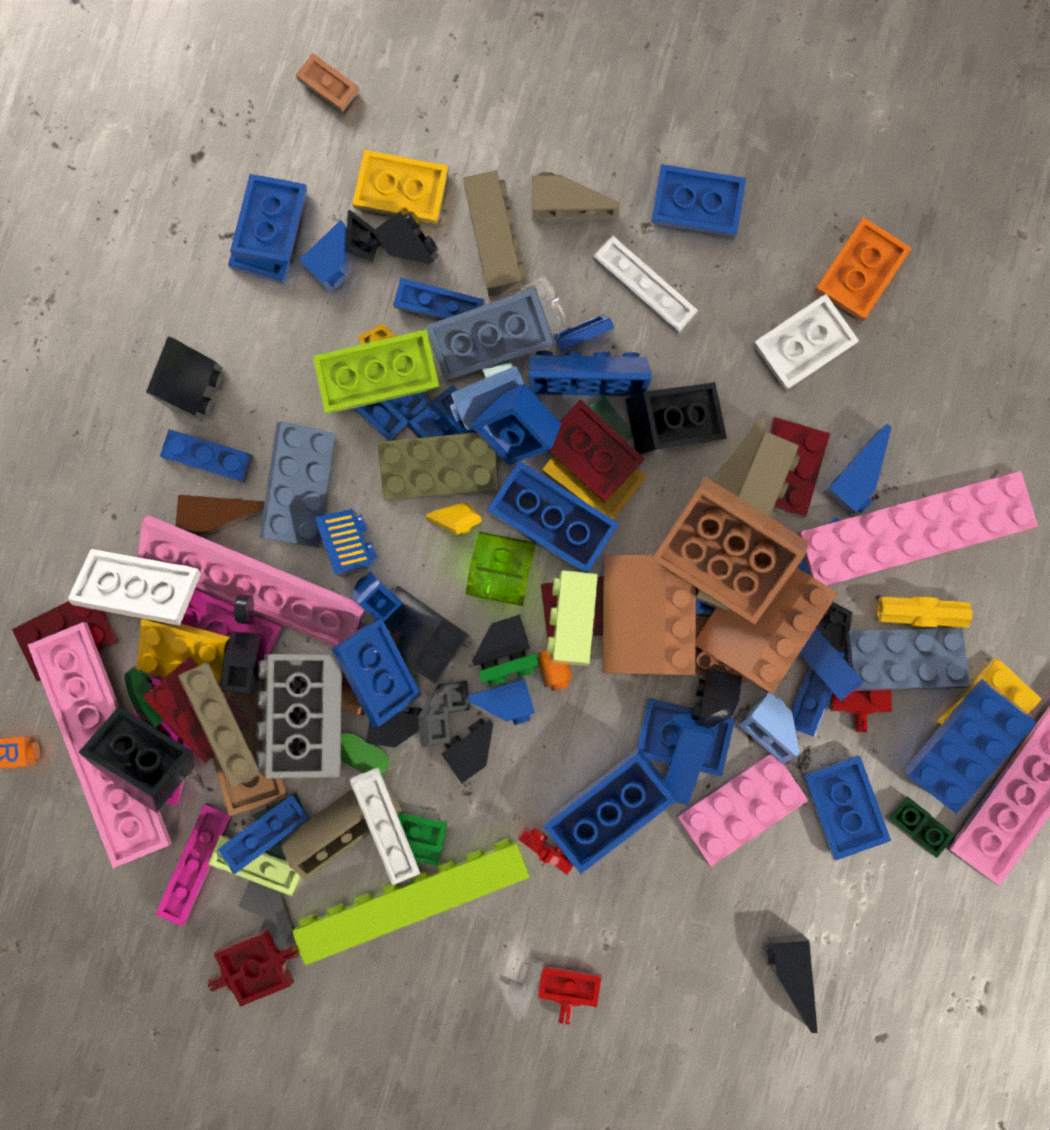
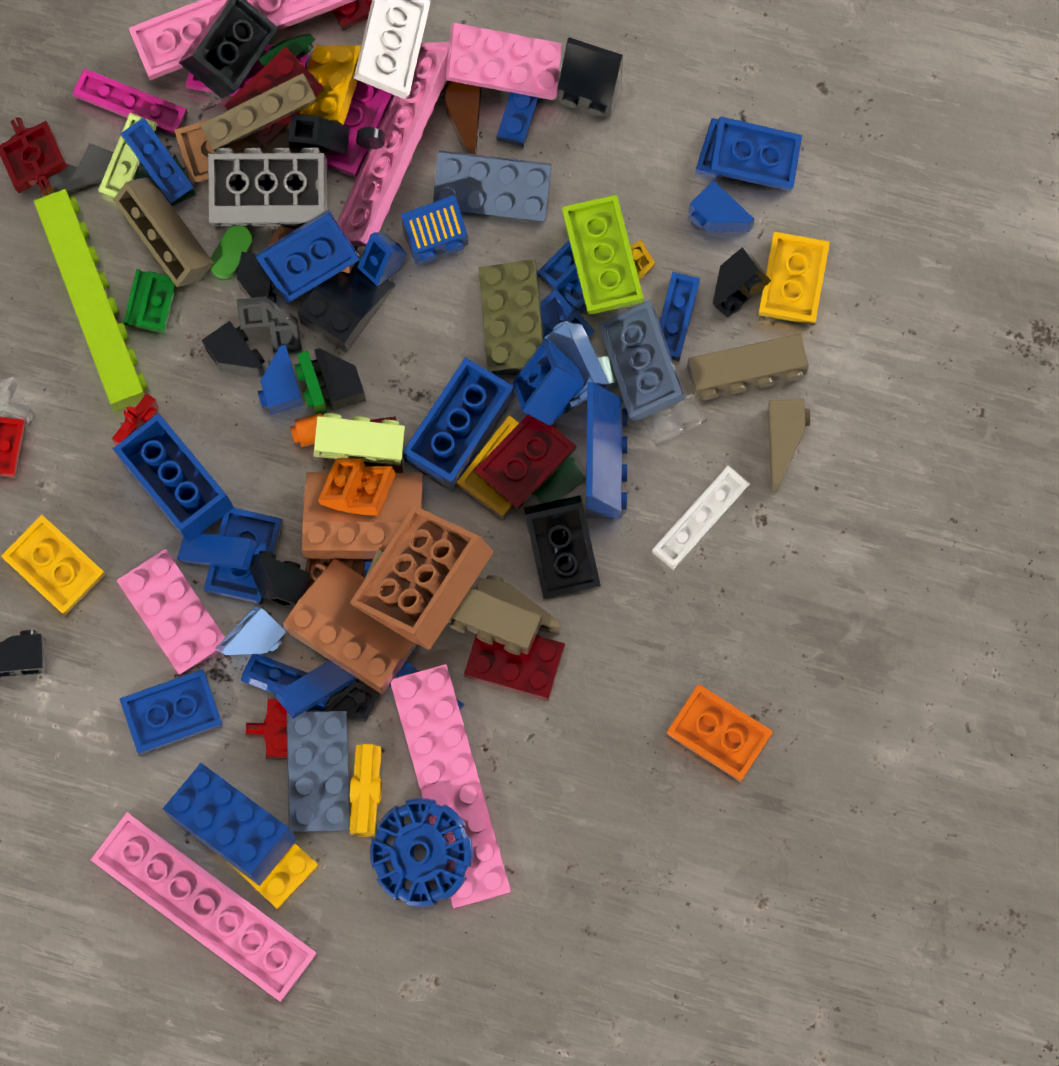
camera: 90 degrees right, 10 degrees down
nougat plate [296,53,359,112] -> none
black piece [346,210,381,262] -> none
white tile [350,768,420,885] -> none
yellow piece [426,502,482,535] -> none
clear neon green slope [465,531,536,606] -> none
blue tile [553,314,614,351] -> none
blue plate [651,164,746,237] -> none
white plate [753,294,859,391] -> none
blue slope [823,424,892,515] -> none
dark green slope [889,796,955,858] -> none
none -> yellow plate [1,515,106,616]
none -> orange slope [318,458,396,516]
none -> blue plate [370,798,473,907]
none -> bright pink plate [446,23,562,100]

